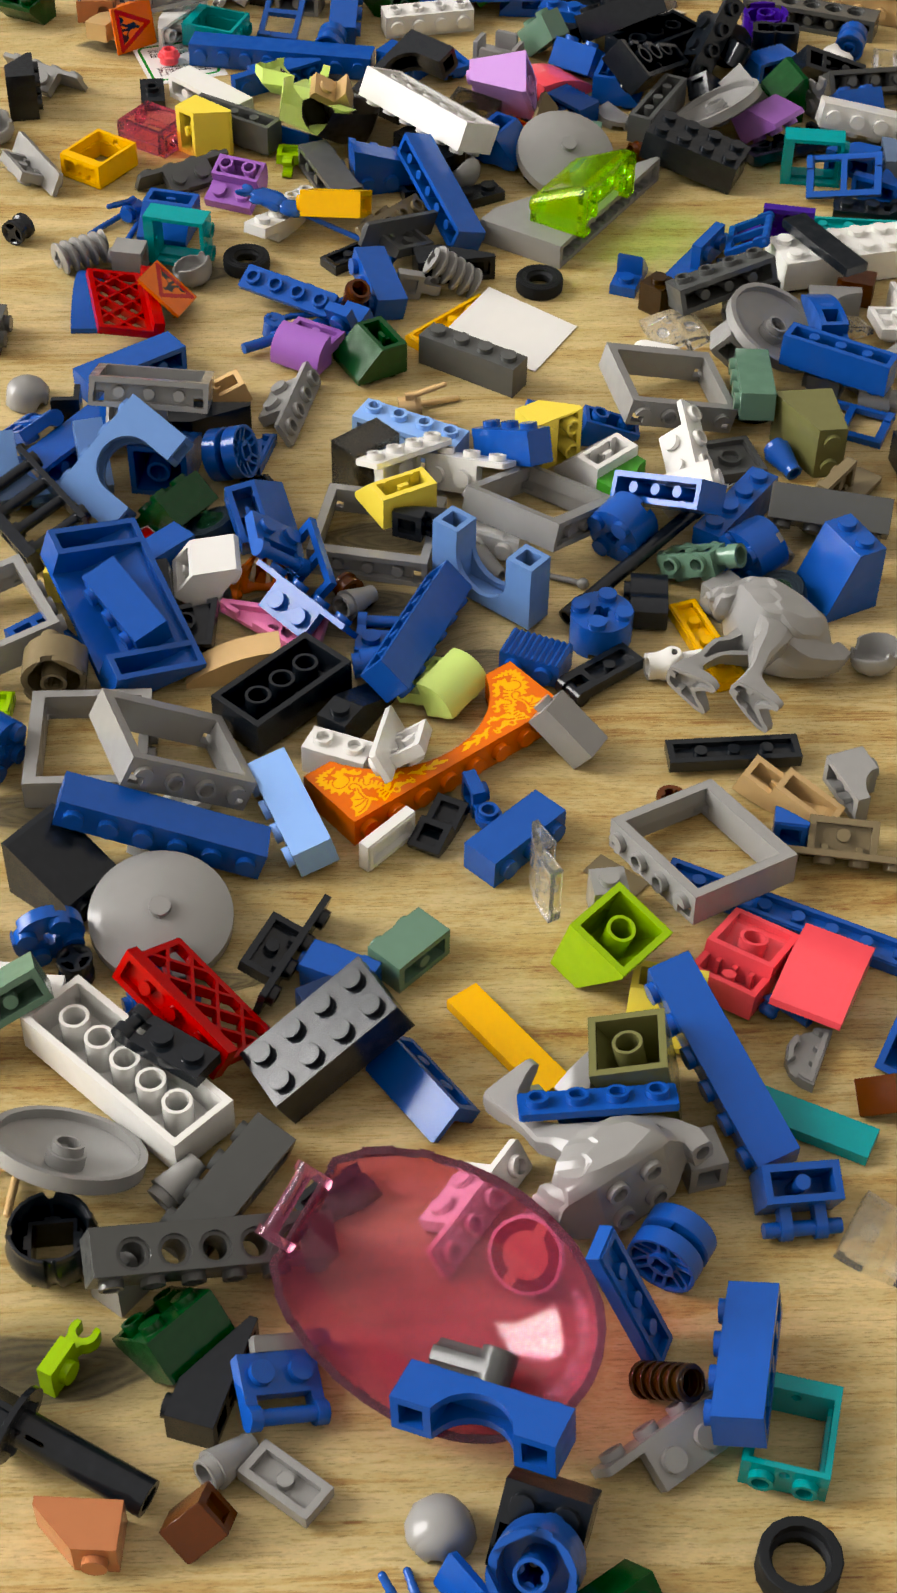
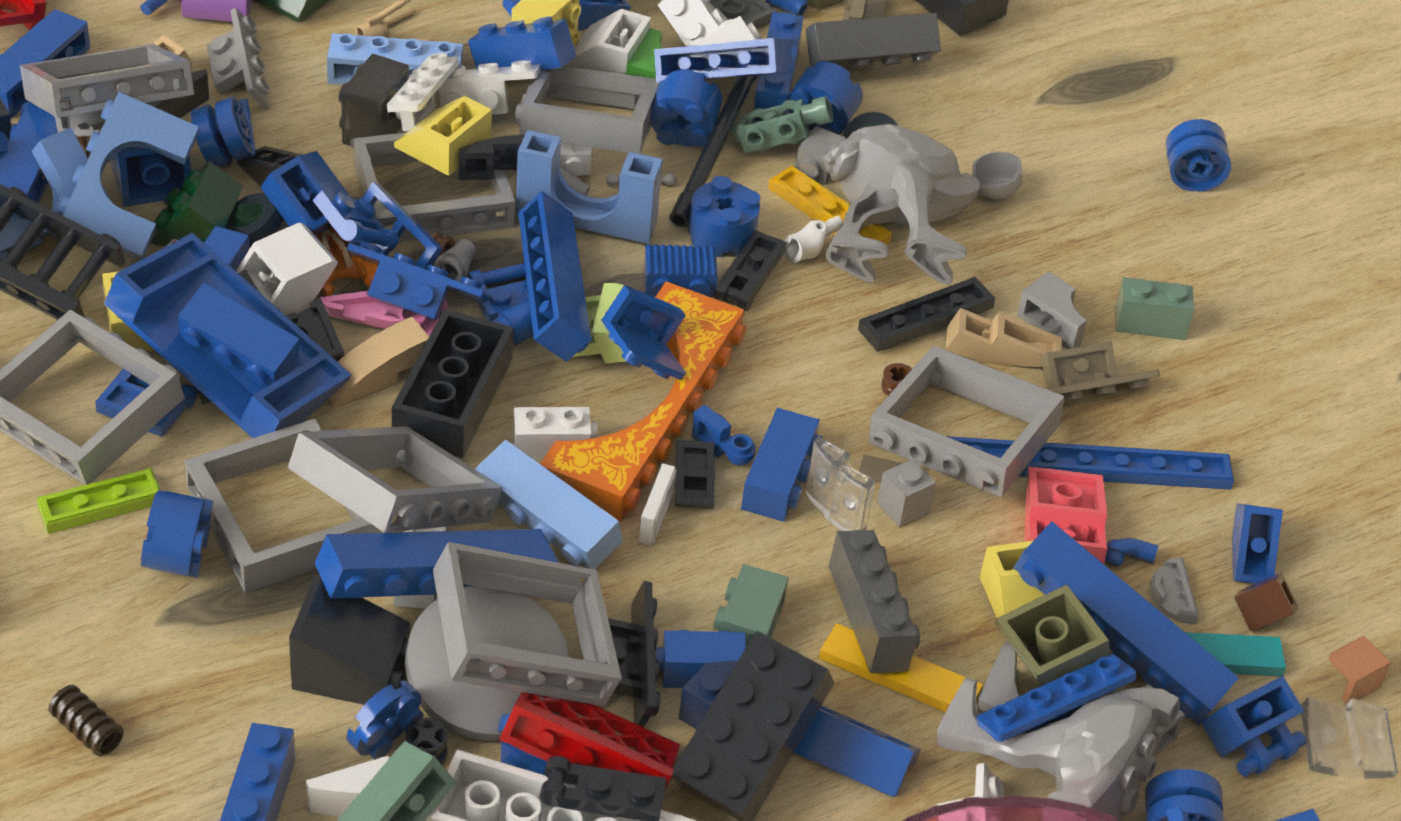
camera: 30 degrees left, 0 degrees up
dark tan brick [20,629,89,701] -> none
black slope [317,683,397,738] -> none
white bracket [368,705,432,784] -> none
light grey brick [529,690,608,769] -> none
lime slope [550,881,673,988] -> none
black brick [623,573,669,630] -> none
coral slope [768,923,875,1031] -> none
blue slope [772,806,810,847] -> none
blue slope [797,513,887,622] -> none
none -> light grey window [433,542,622,706]
none -> blue bracket [601,285,686,380]
none -> dark grey brick [828,530,920,673]

